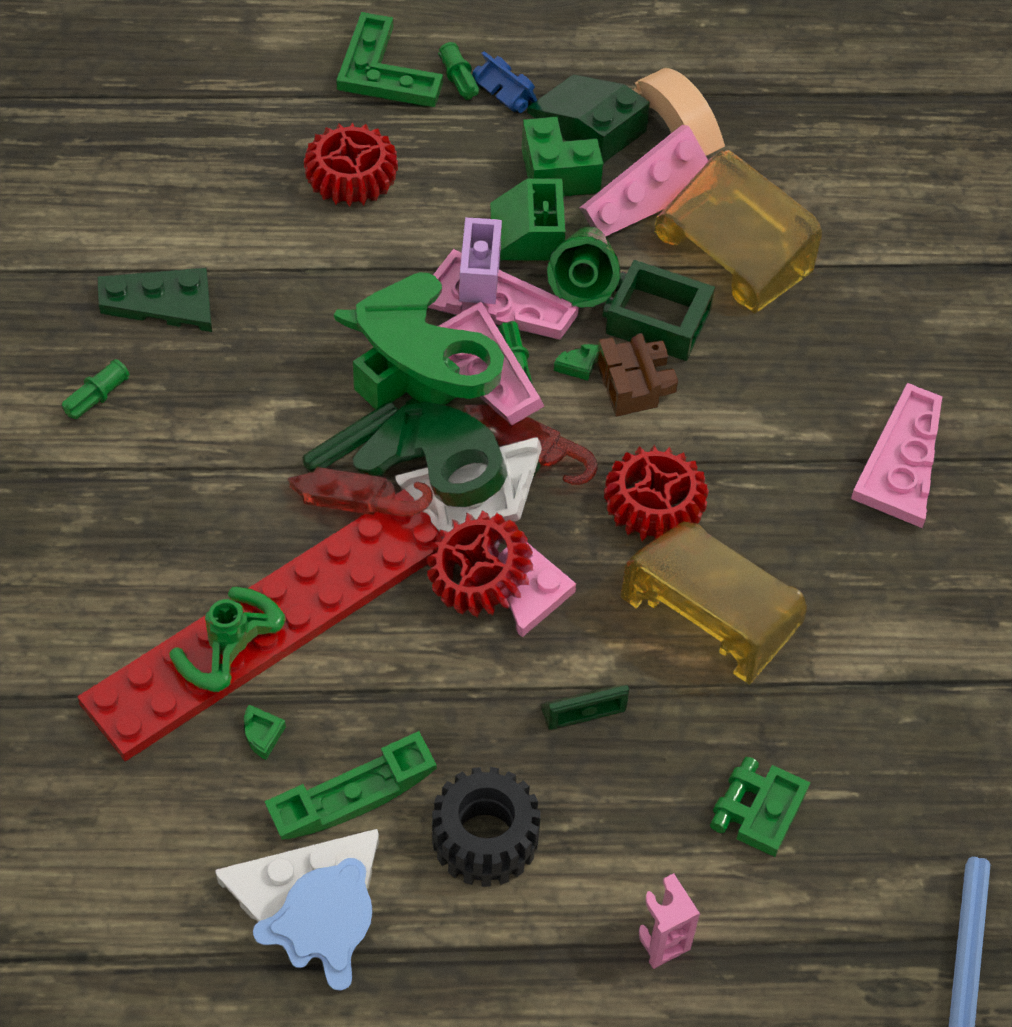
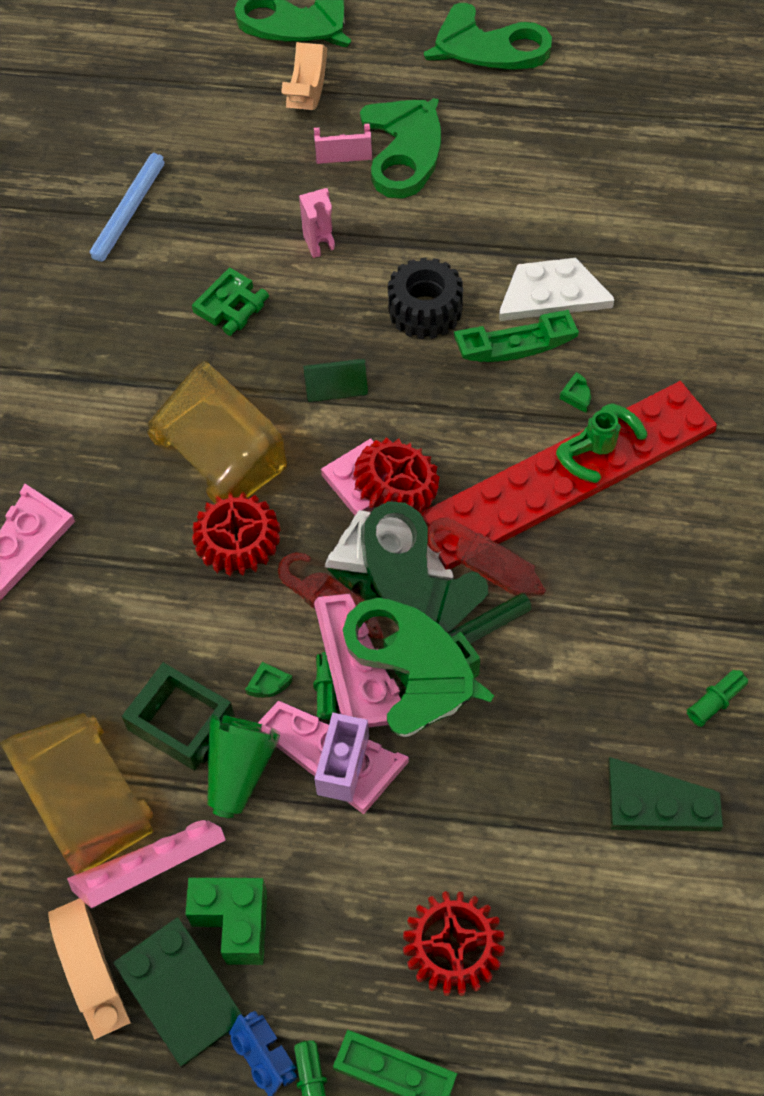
camera: 165 degrees left, 5 degrees up
light blue tile [253,858,372,990] -> none
green slope [490,179,565,261] -> none
reddish brown hips [596,333,678,417] -> none

